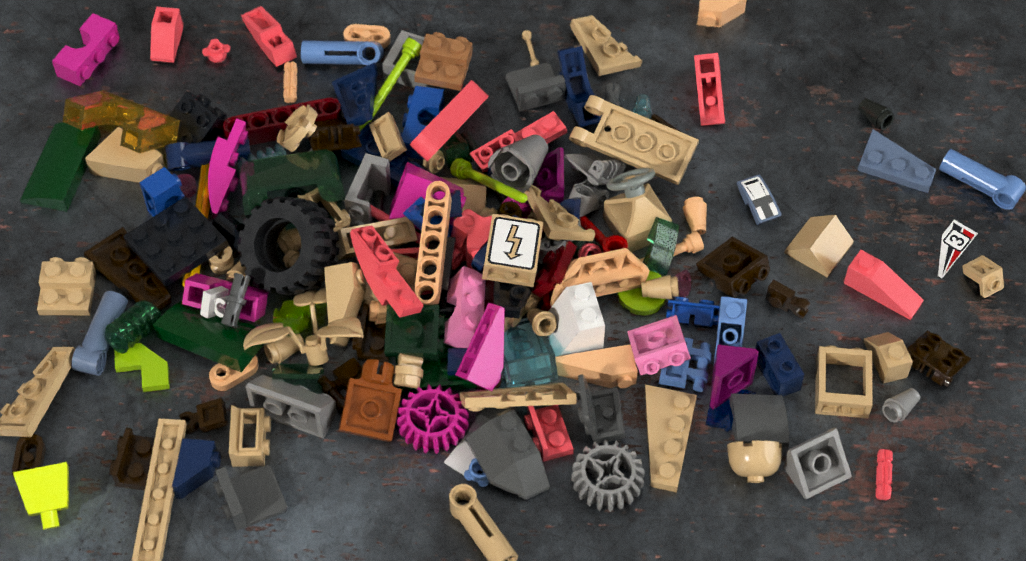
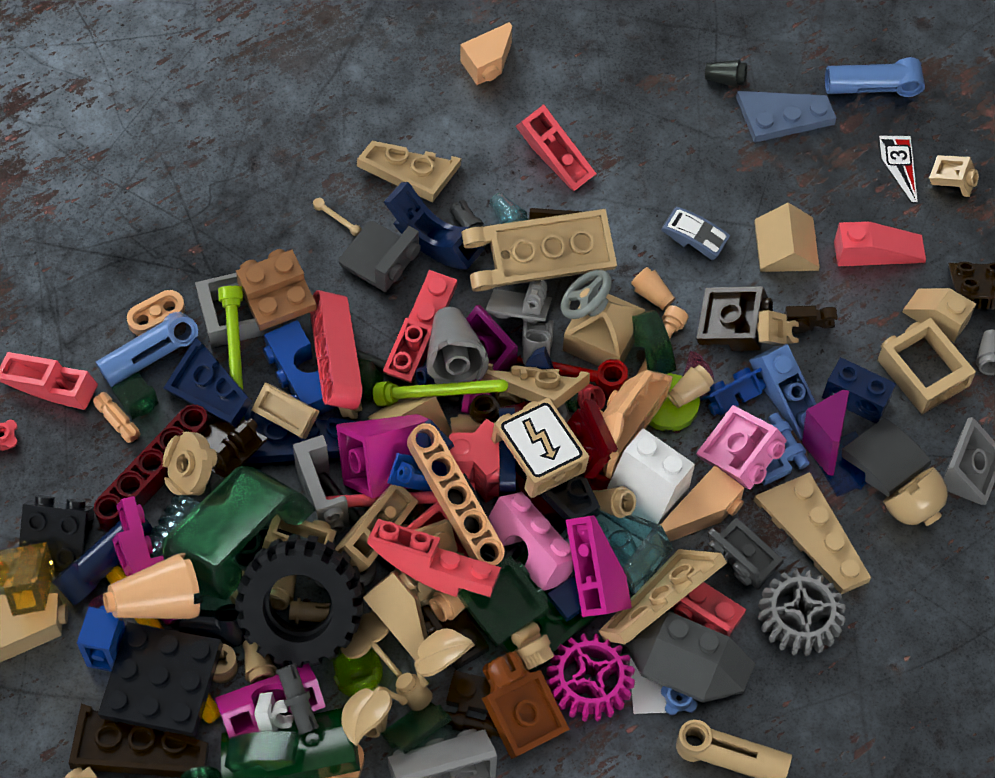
camera: 40 degrees left, 5 degrees up
none -> light nougat cone [103,553,200,619]
none -> clear green bracket [112,372,159,420]
none -> clear green slope [224,731,300,773]
none -> tan plate [757,310,799,346]

